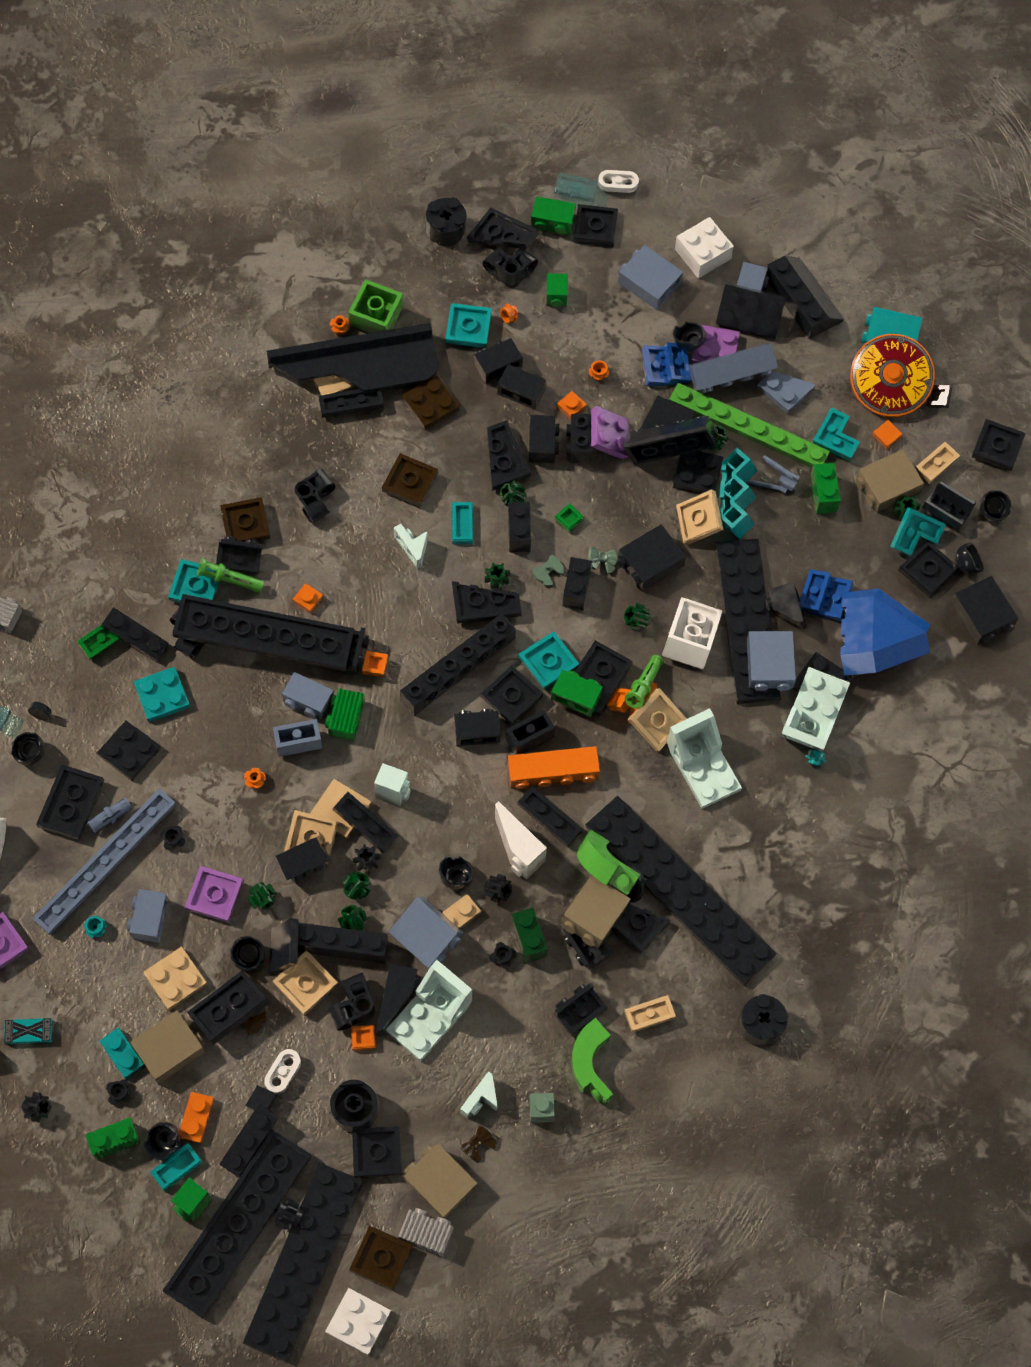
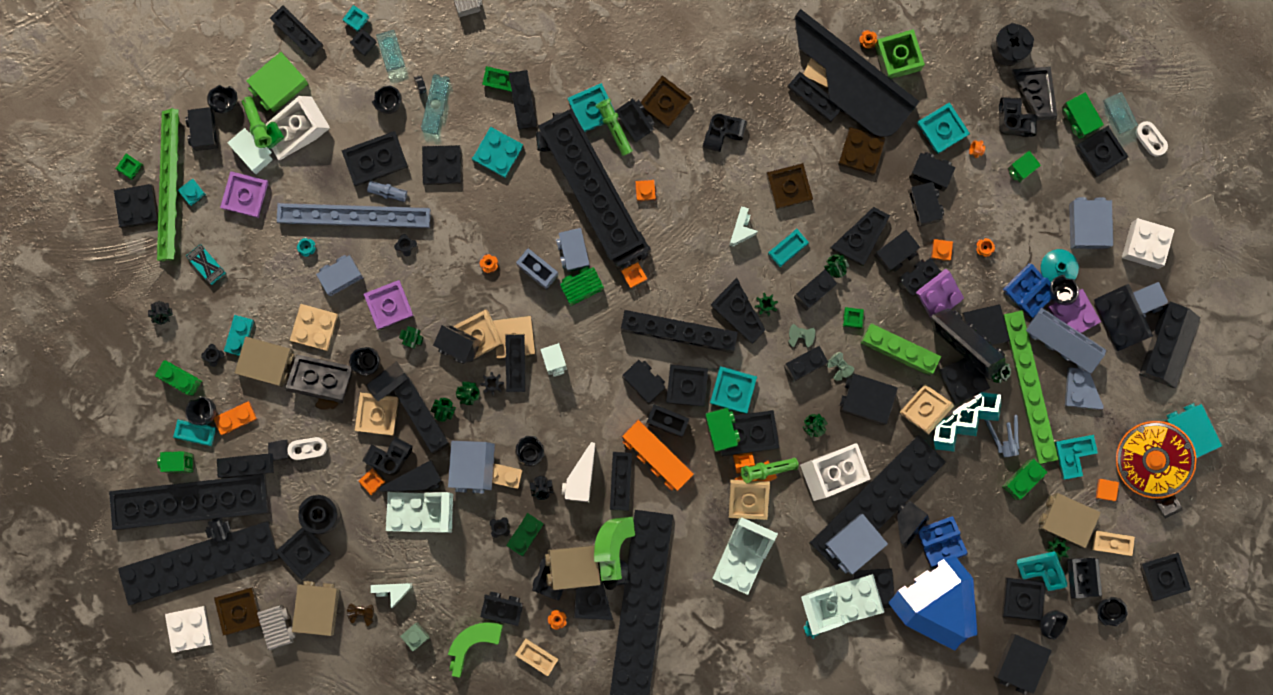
camera: 50 degrees right, 15 degrees up
none -> clear light blue piece [421,74,450,135]
none -> orange plate [548,610,567,630]
none -> bright green brick [860,323,941,376]
none -> teal dish [1040,249,1079,282]

